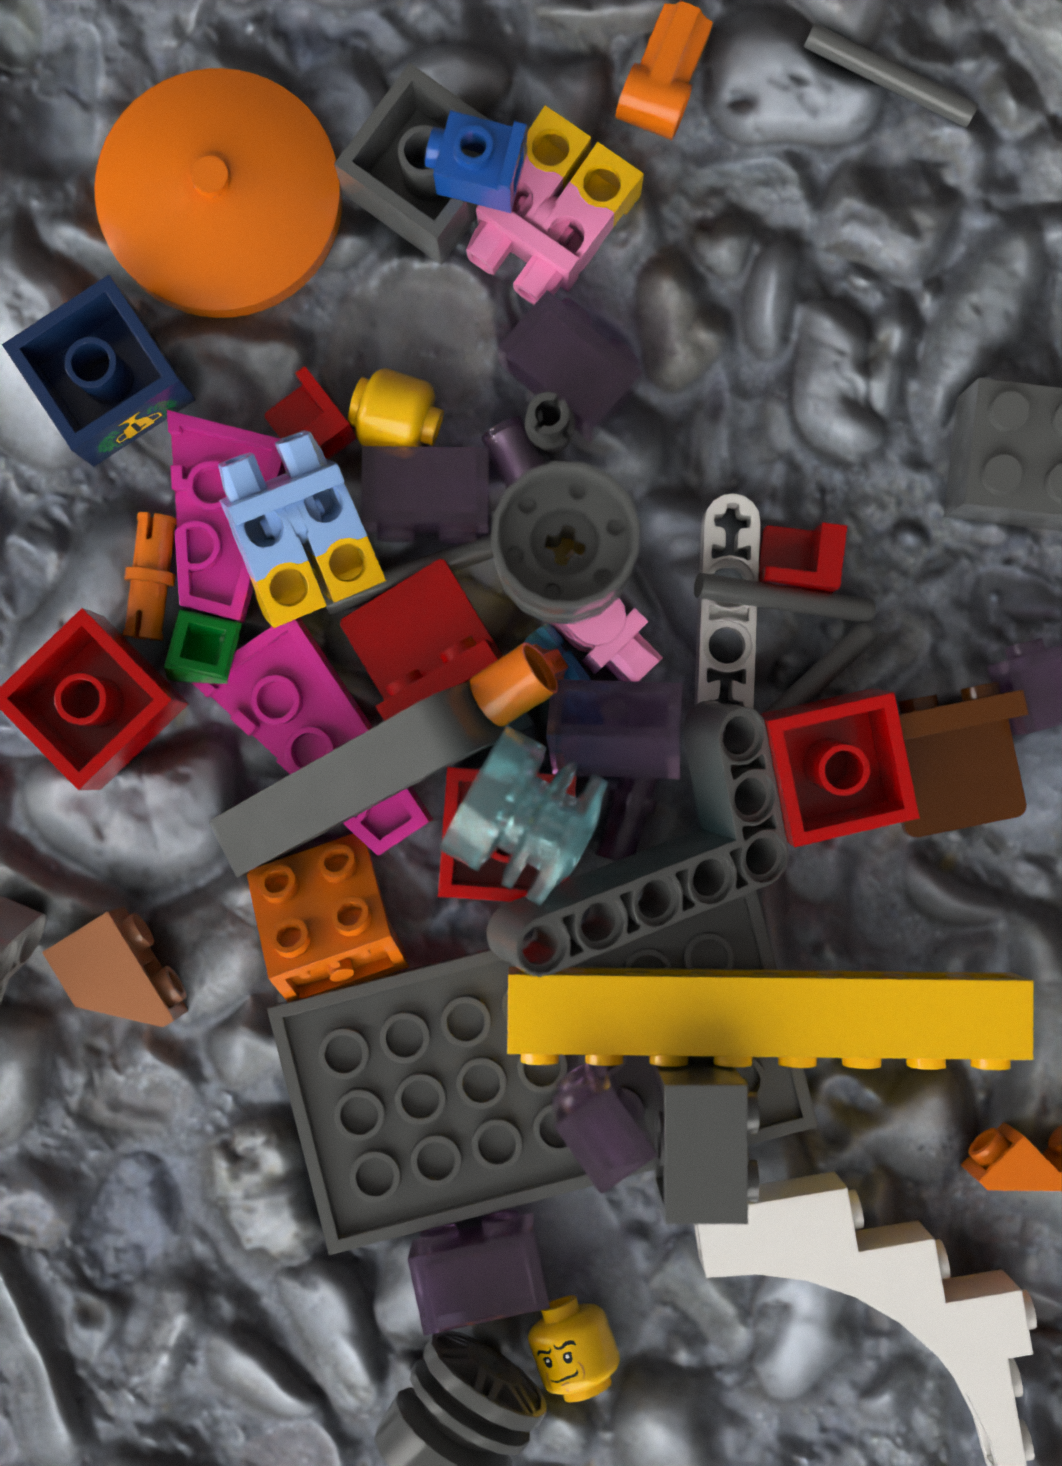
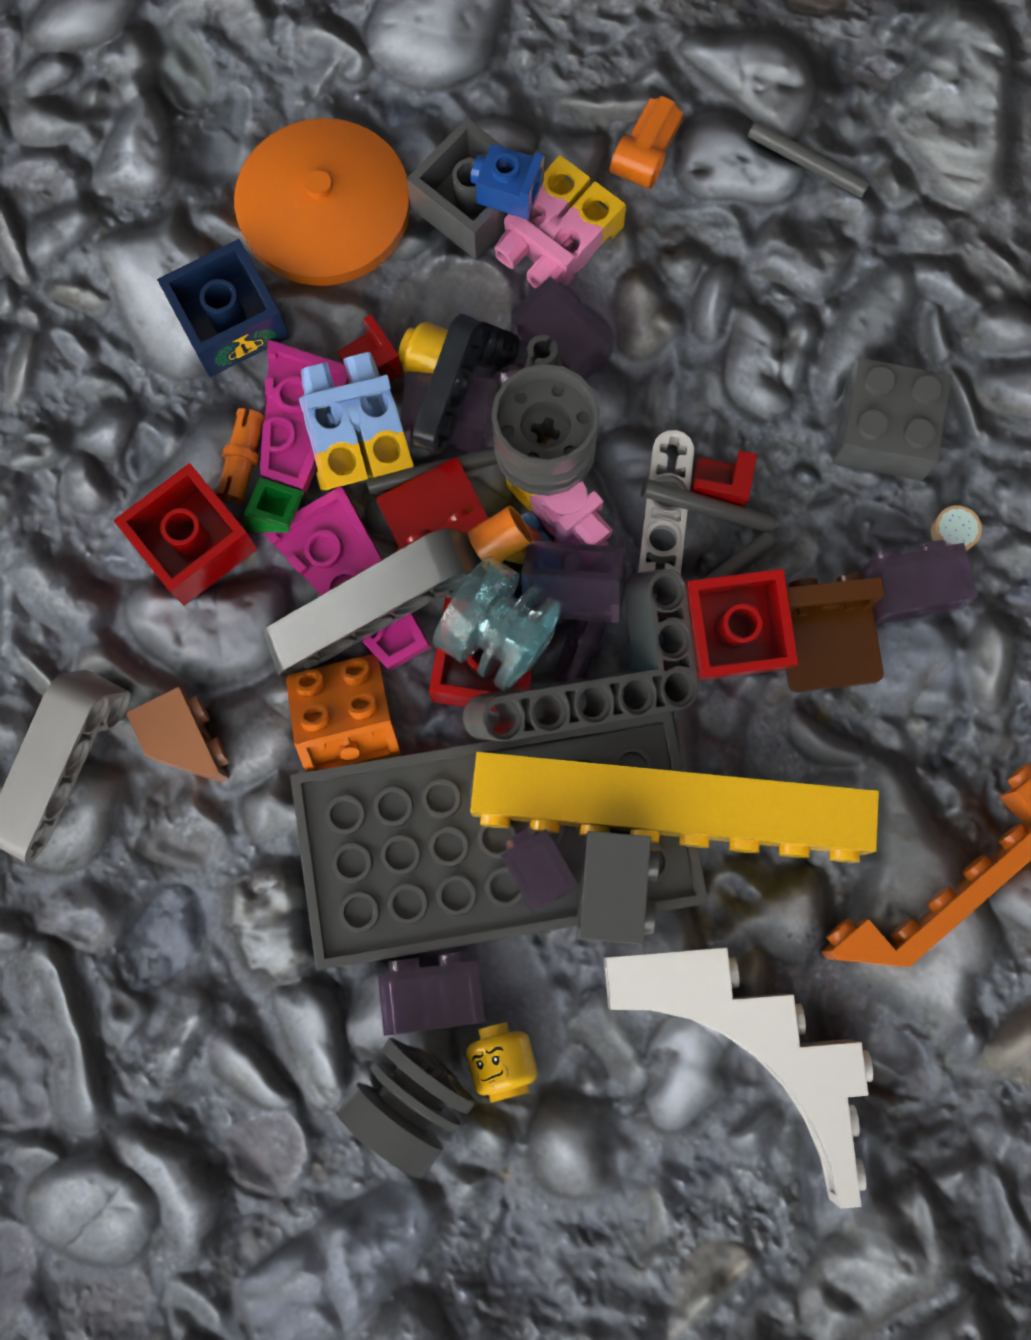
camera: 10 degrees right, 10 degrees down
none -> black beam [413,314,520,454]

